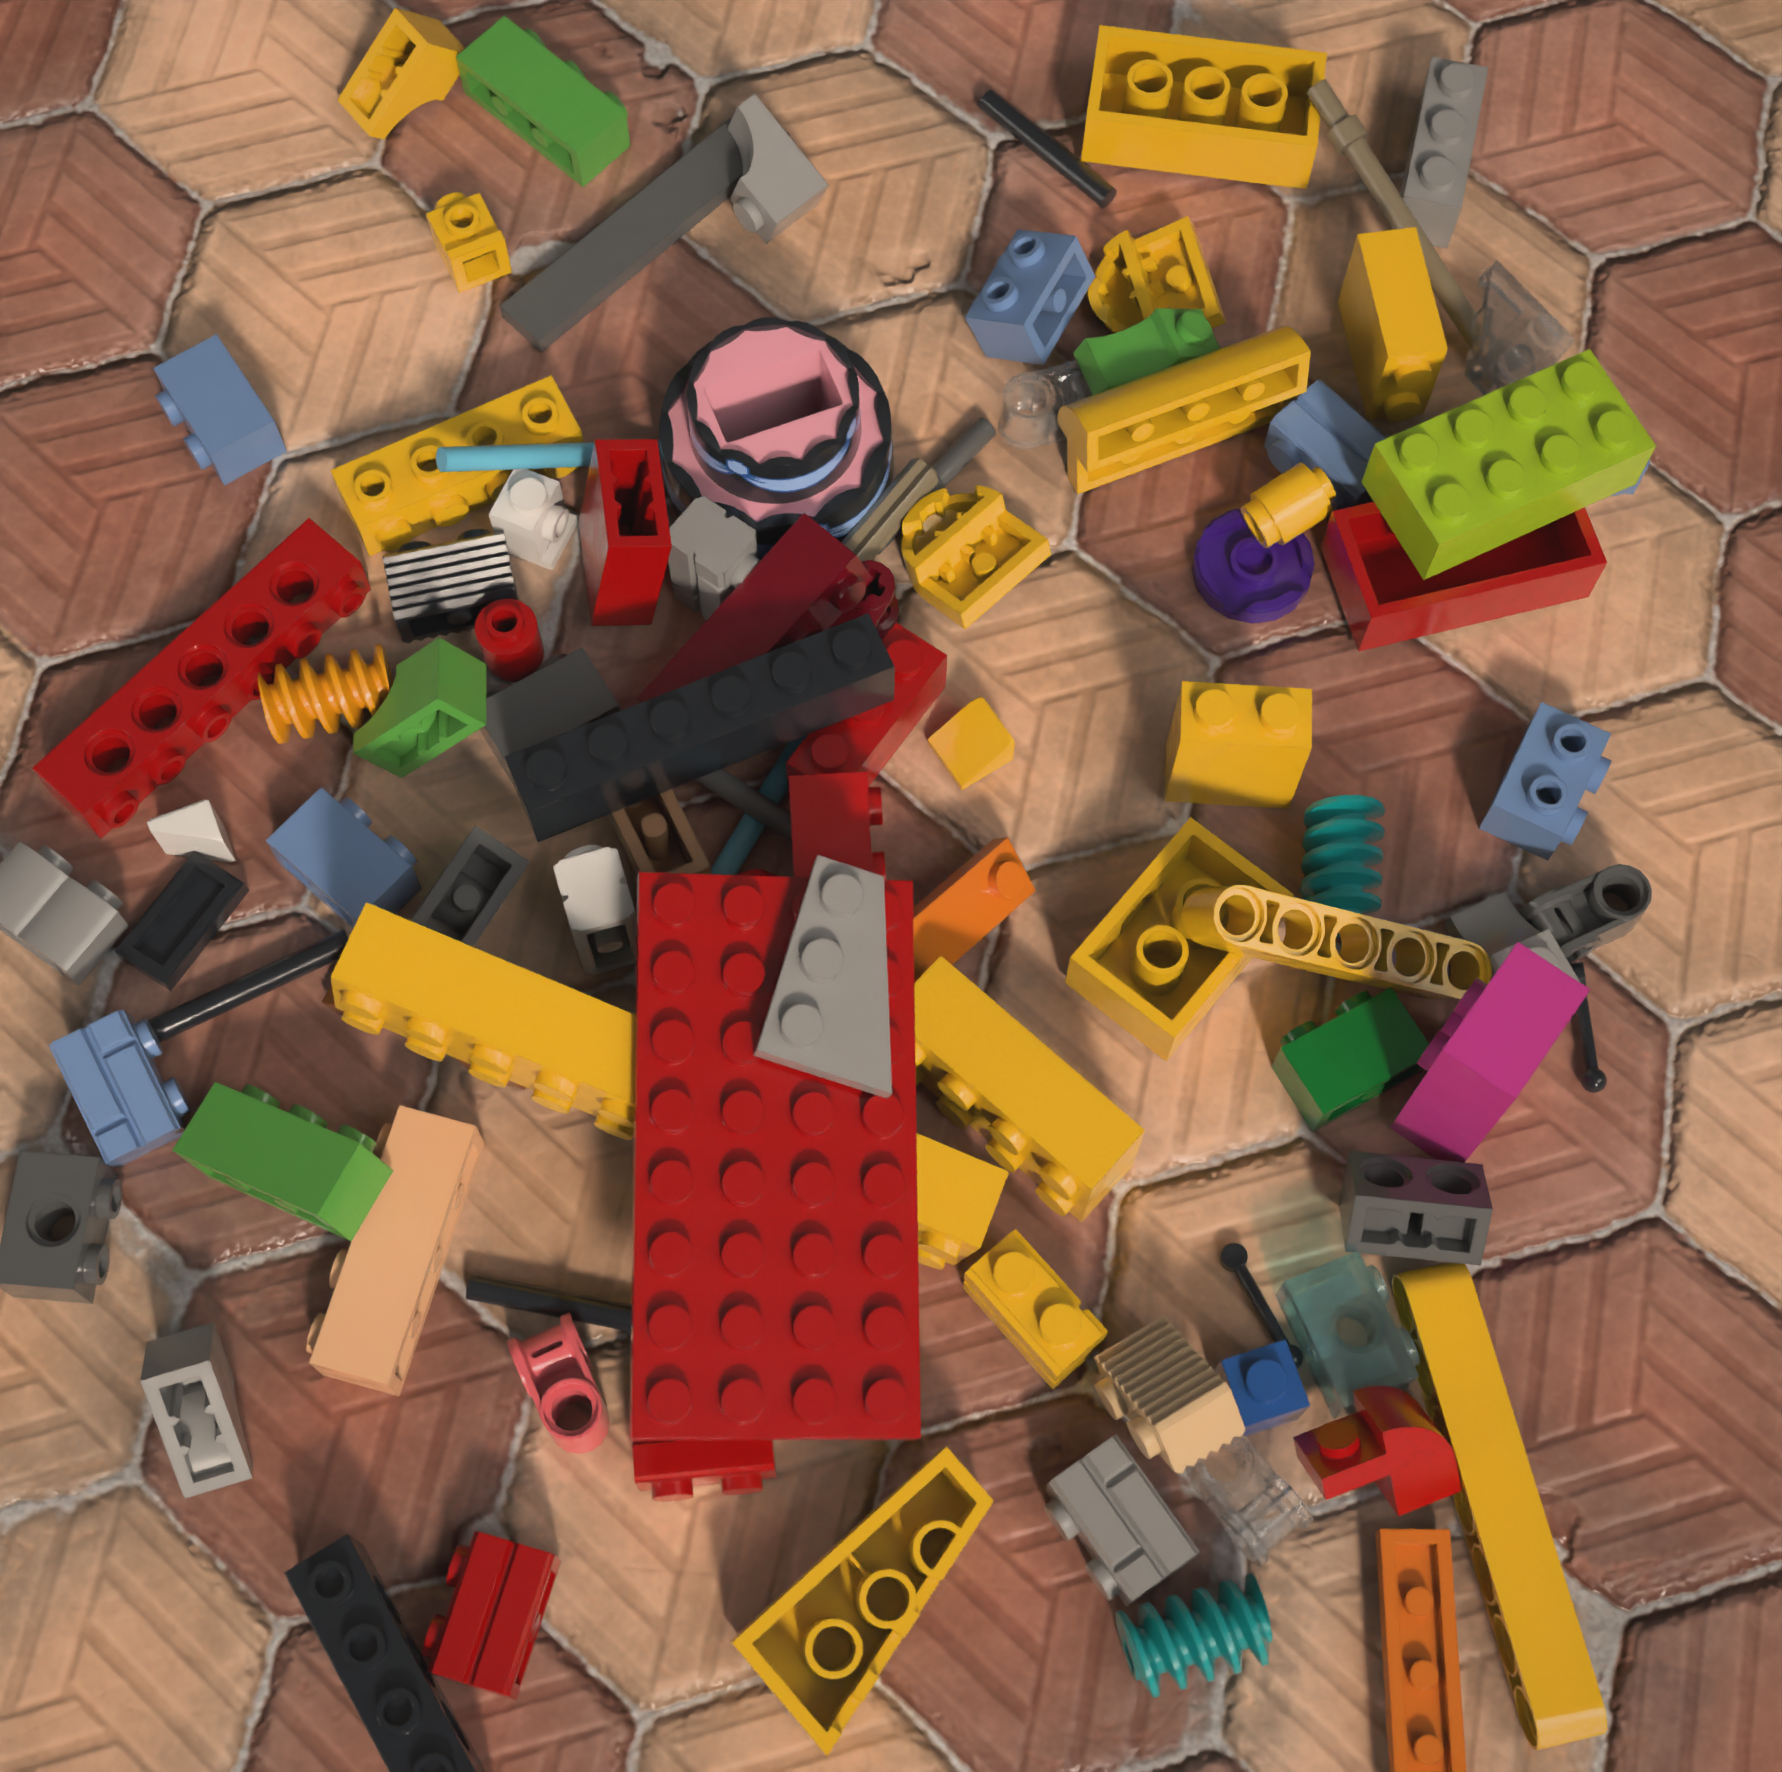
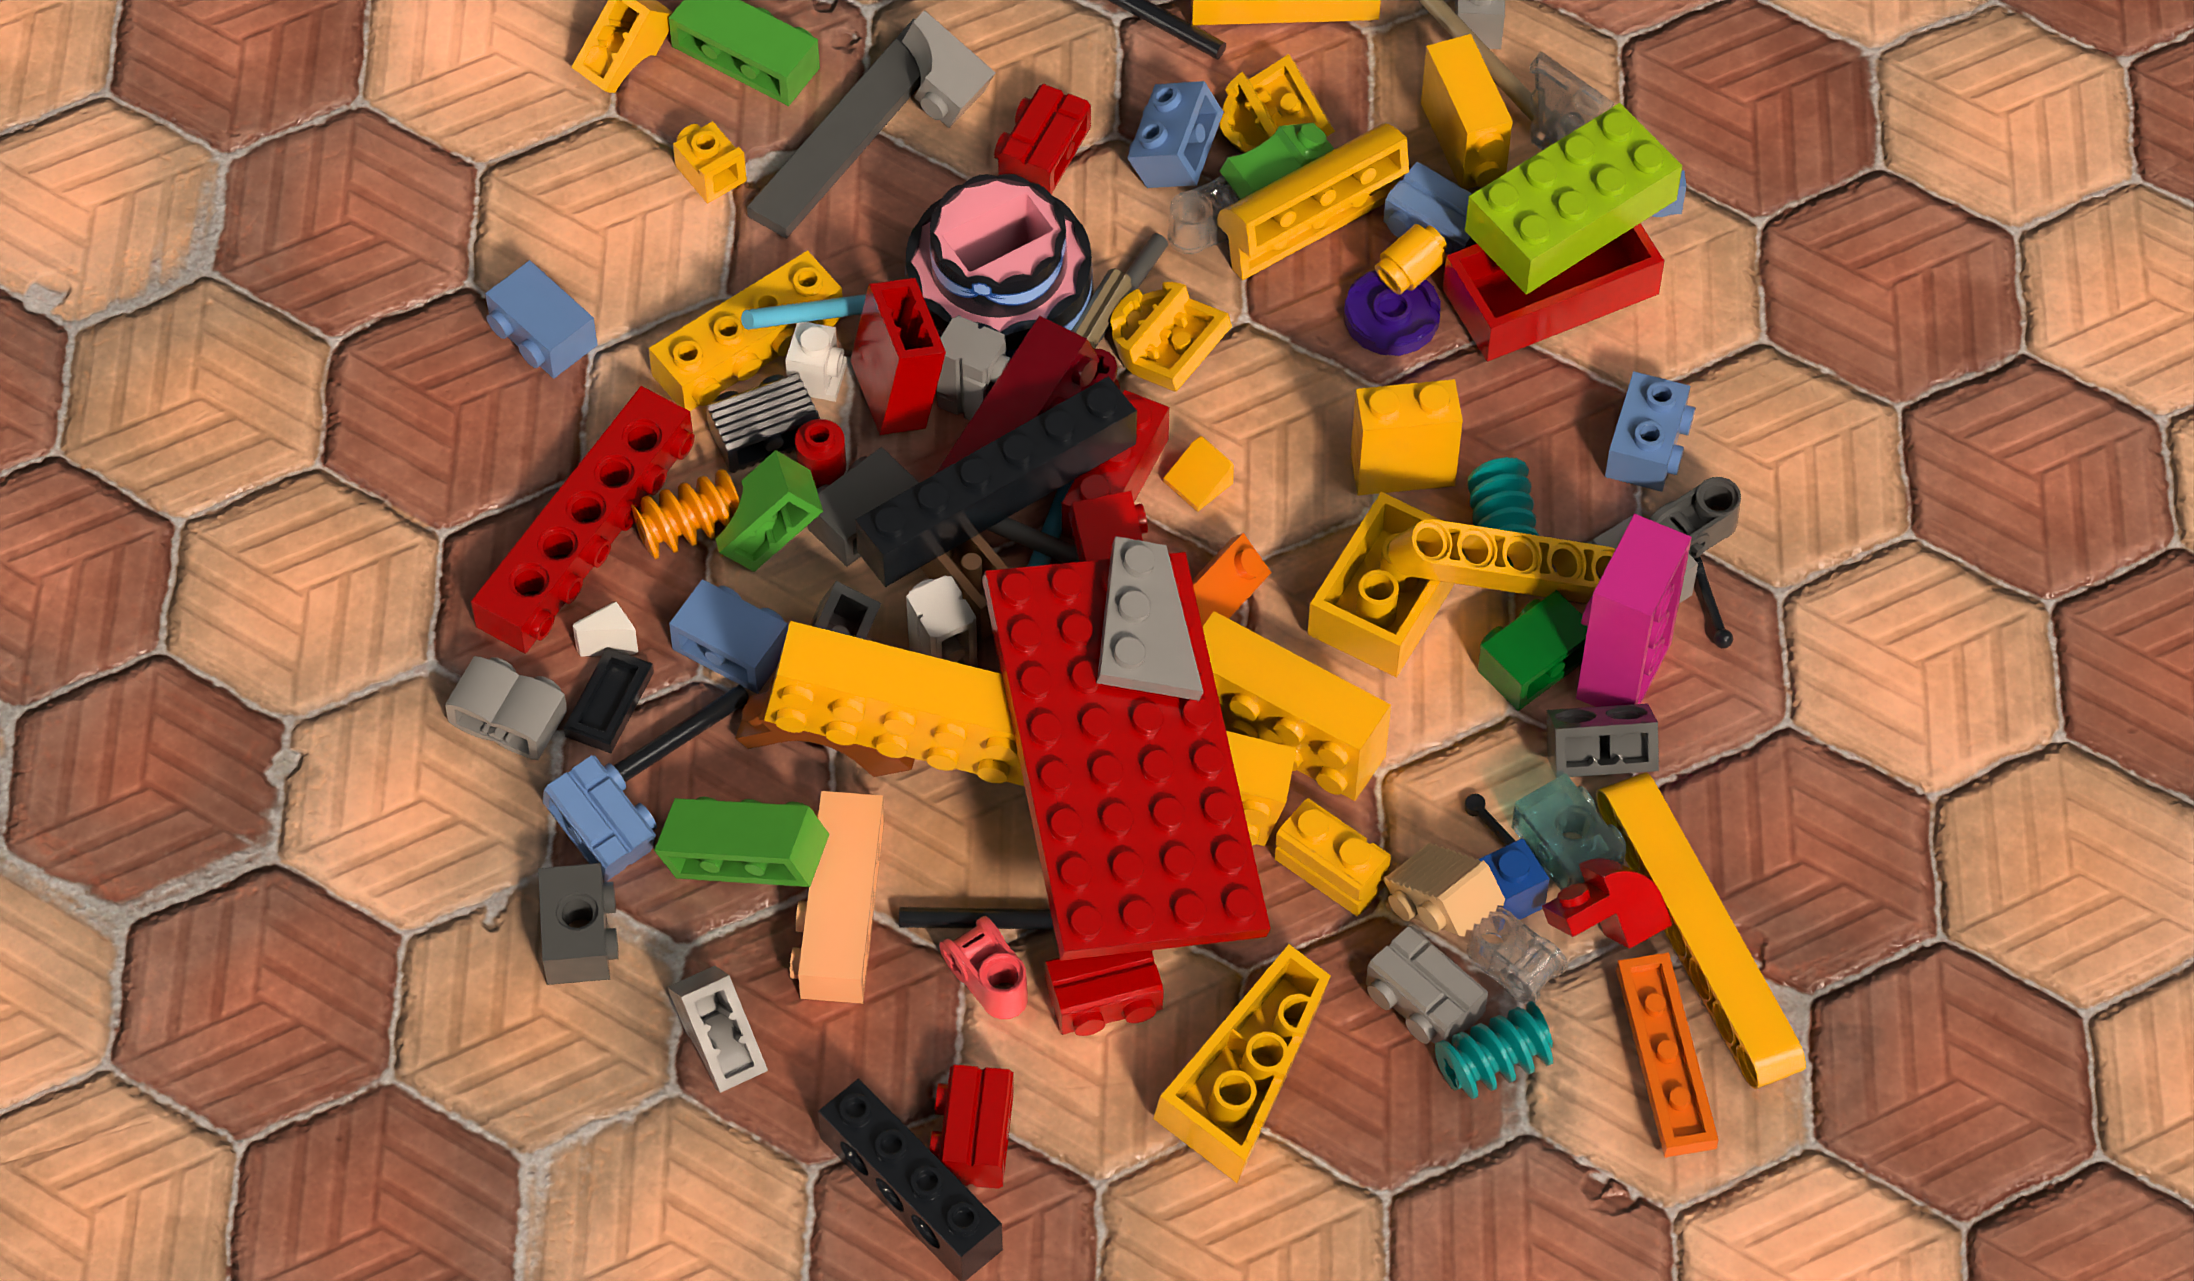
camera: 10 degrees left, 10 degrees down
none -> red brick [994,84,1091,195]

